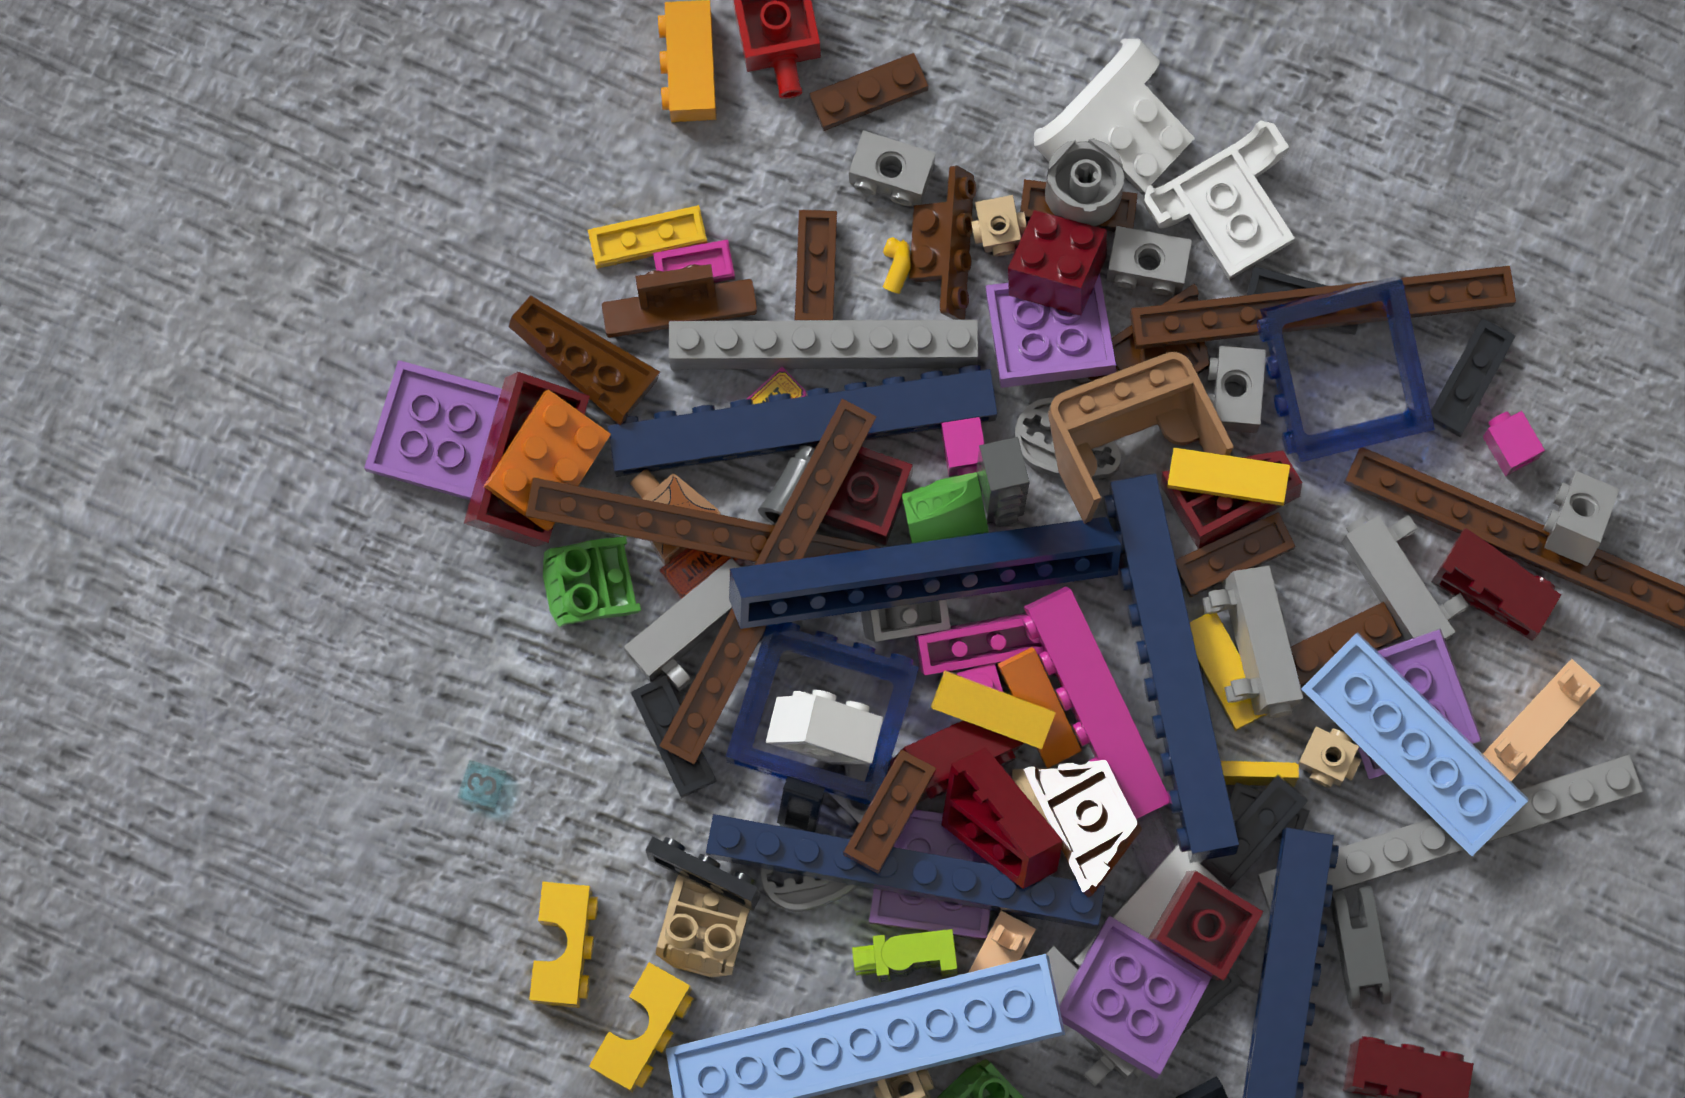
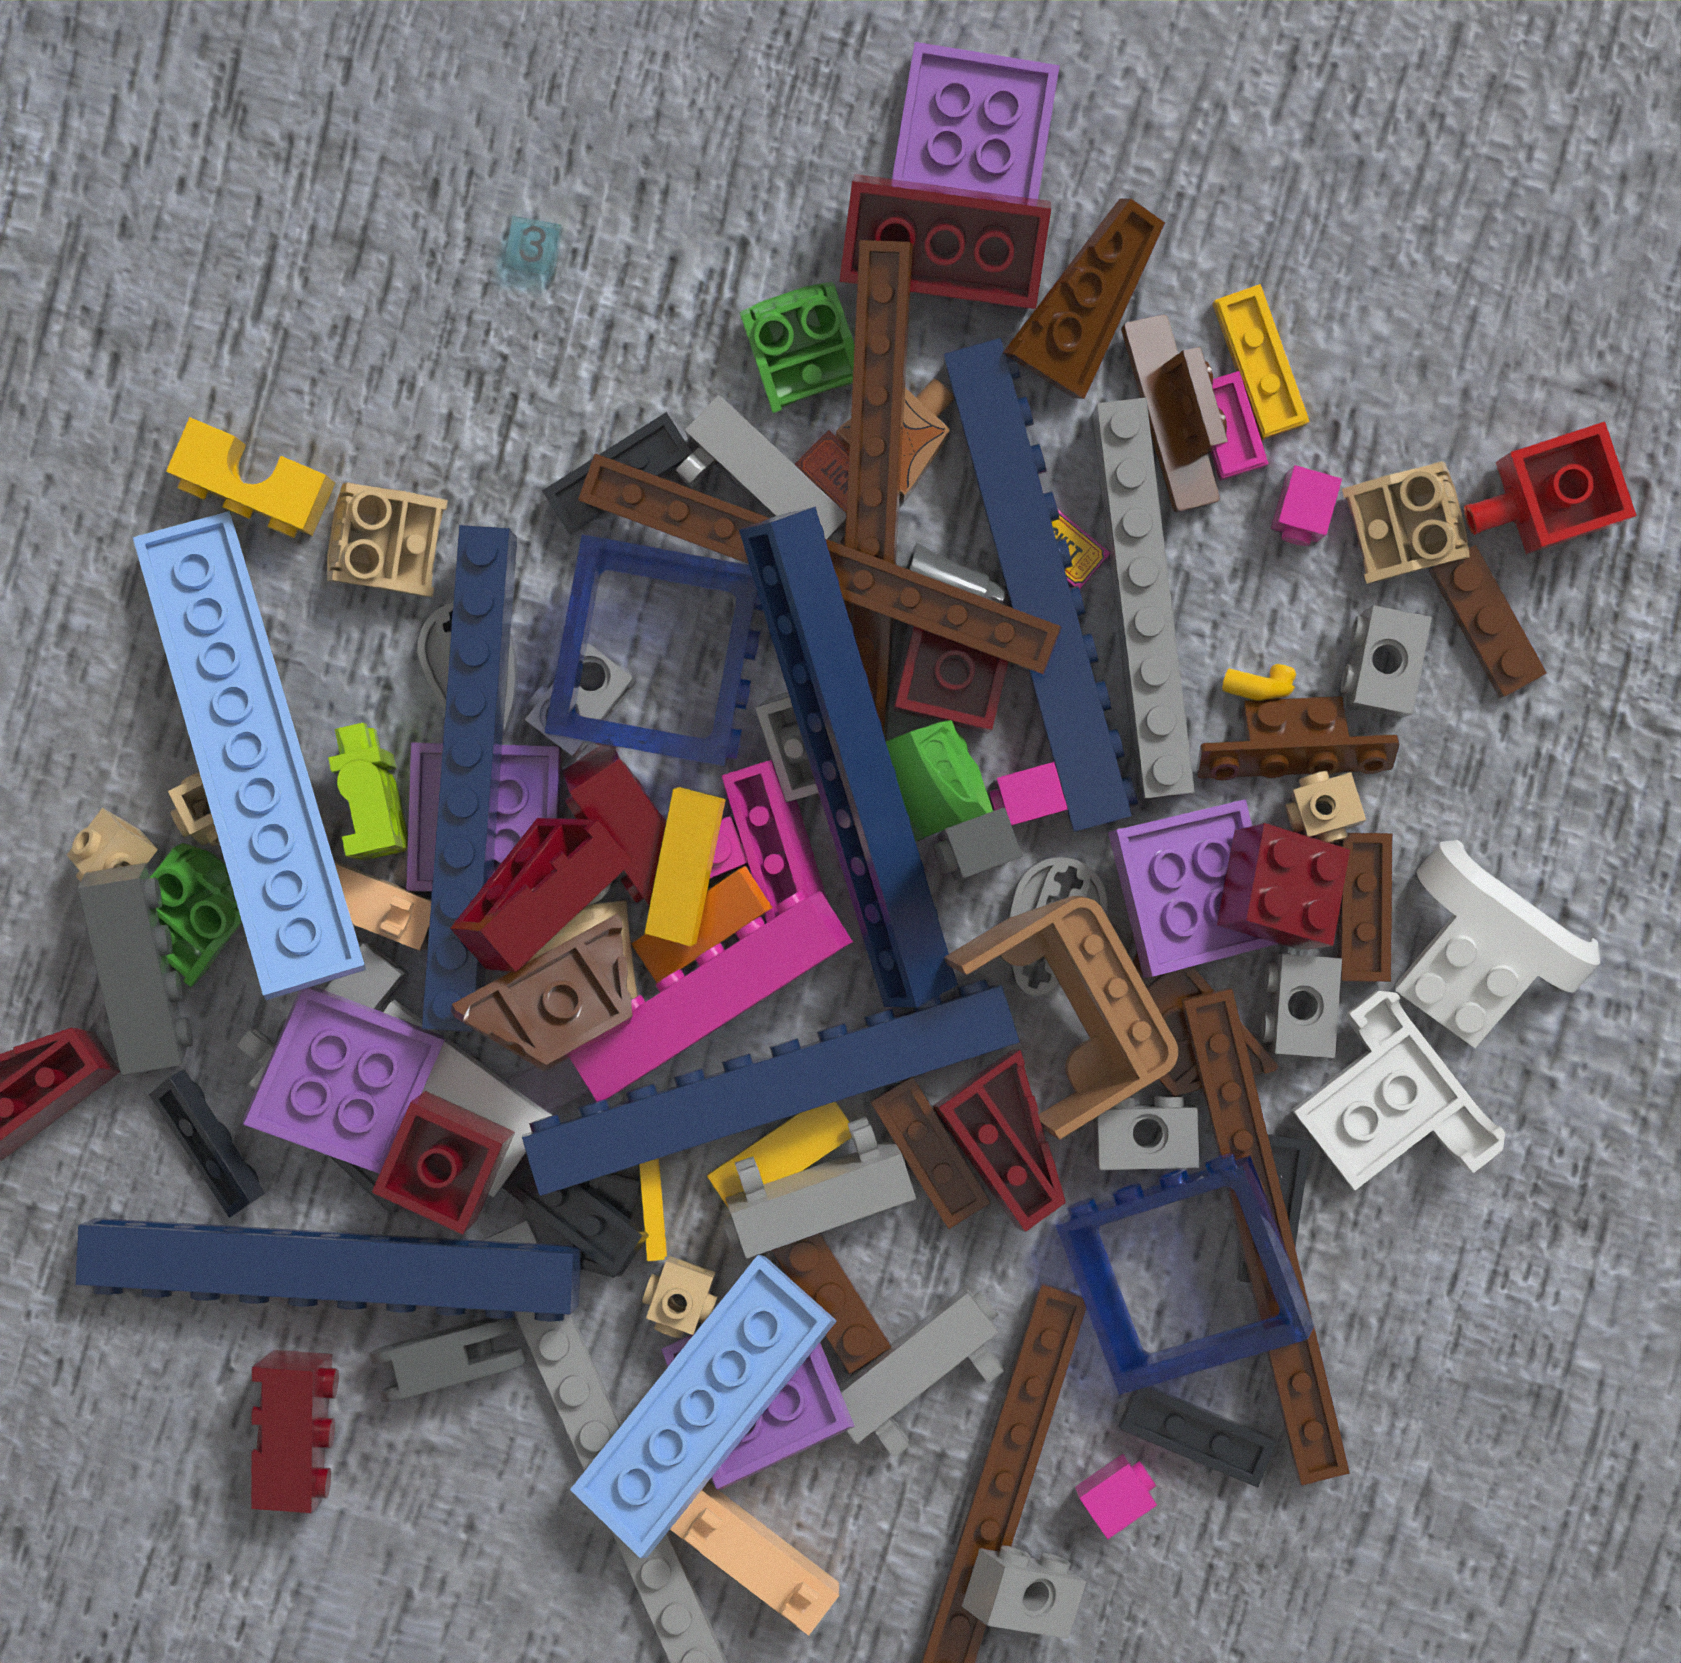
camera: 80 degrees right, 10 degrees up
orange plate [483,390,611,531] -> none
yellow arch [529,881,598,1008] -> none
black plate [645,836,760,911] -> none
light orange brick [658,0,717,122] -> none
white brick [766,690,883,764] -> none
black tile [777,776,825,833] -> none
reddish brown plate [795,210,837,320] -> none
reddish brown plate [843,749,936,874] -> none
light grey brick [1045,139,1124,226] -> none
yellow tile [1167,448,1290,506] -> none
dark red wedge [1431,527,1561,641] -> none
none -> dark pink brick [1270,465,1342,546]
none -> tan slope [1342,461,1470,584]

